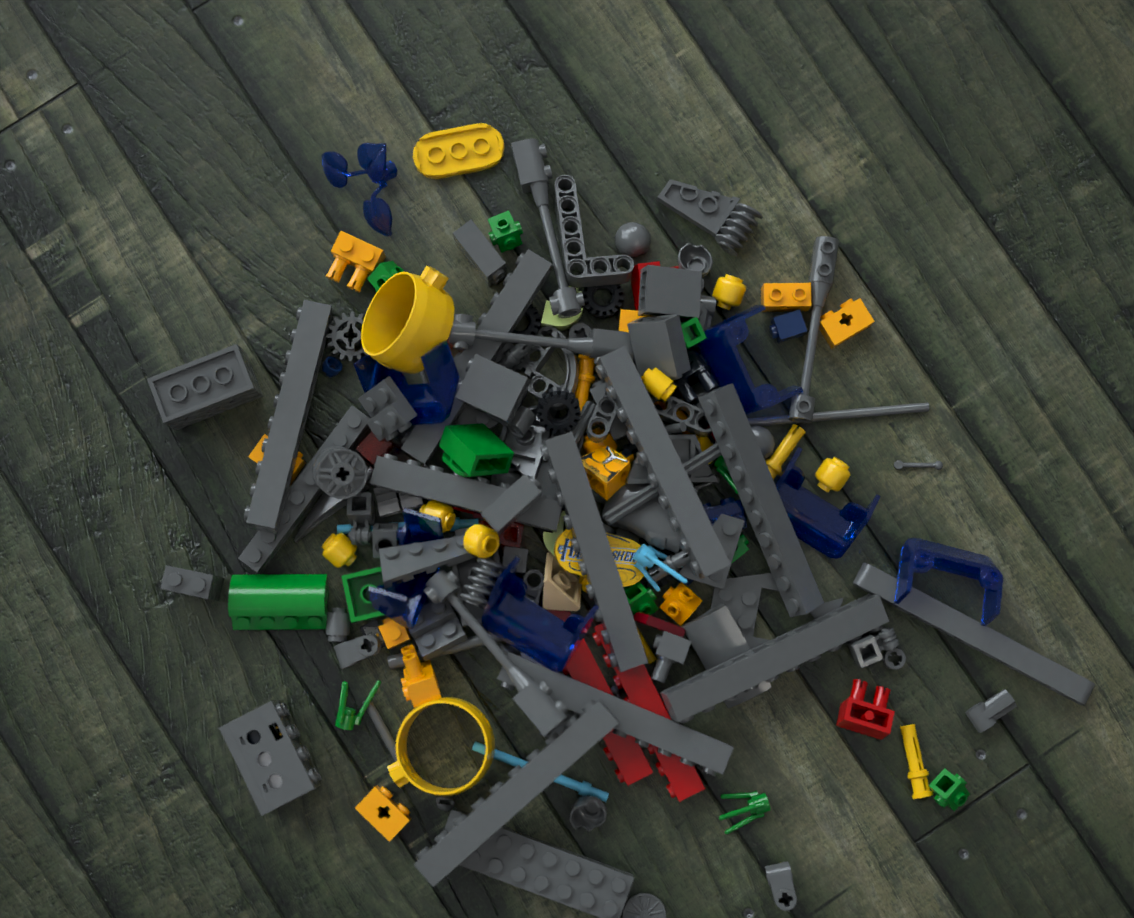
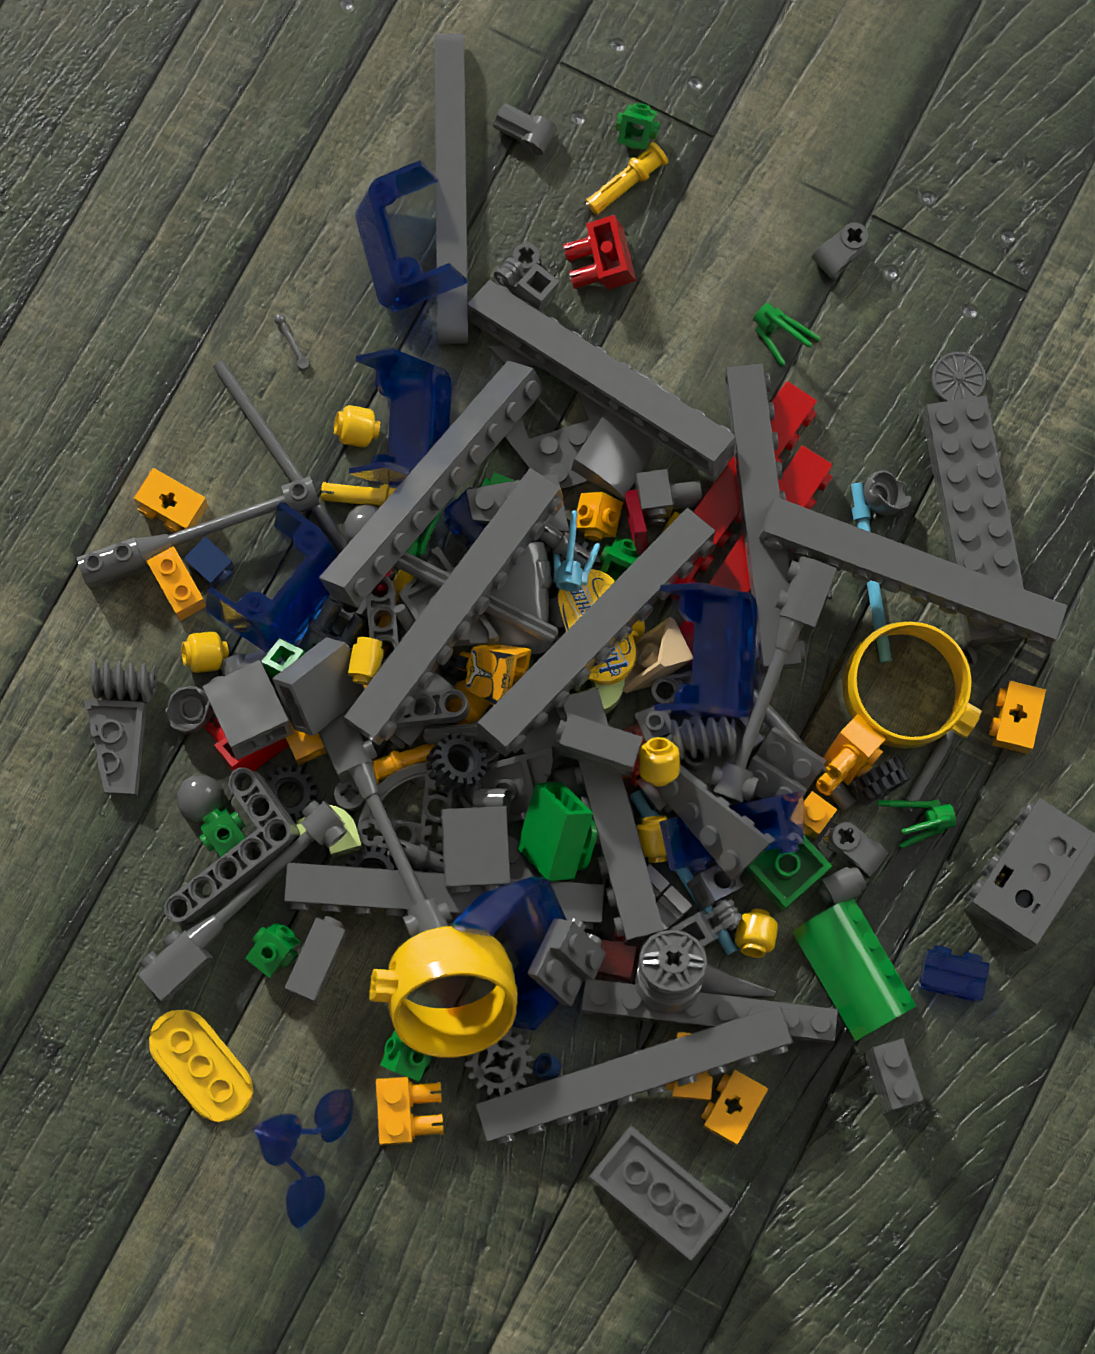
camera: 125 degrees left, 5 degrees down
none -> green brick [200,808,247,857]
none -> light orange brick [701,1070,768,1146]
none -> black tyre [851,756,913,805]
none -> clear blue brick [917,946,990,1003]

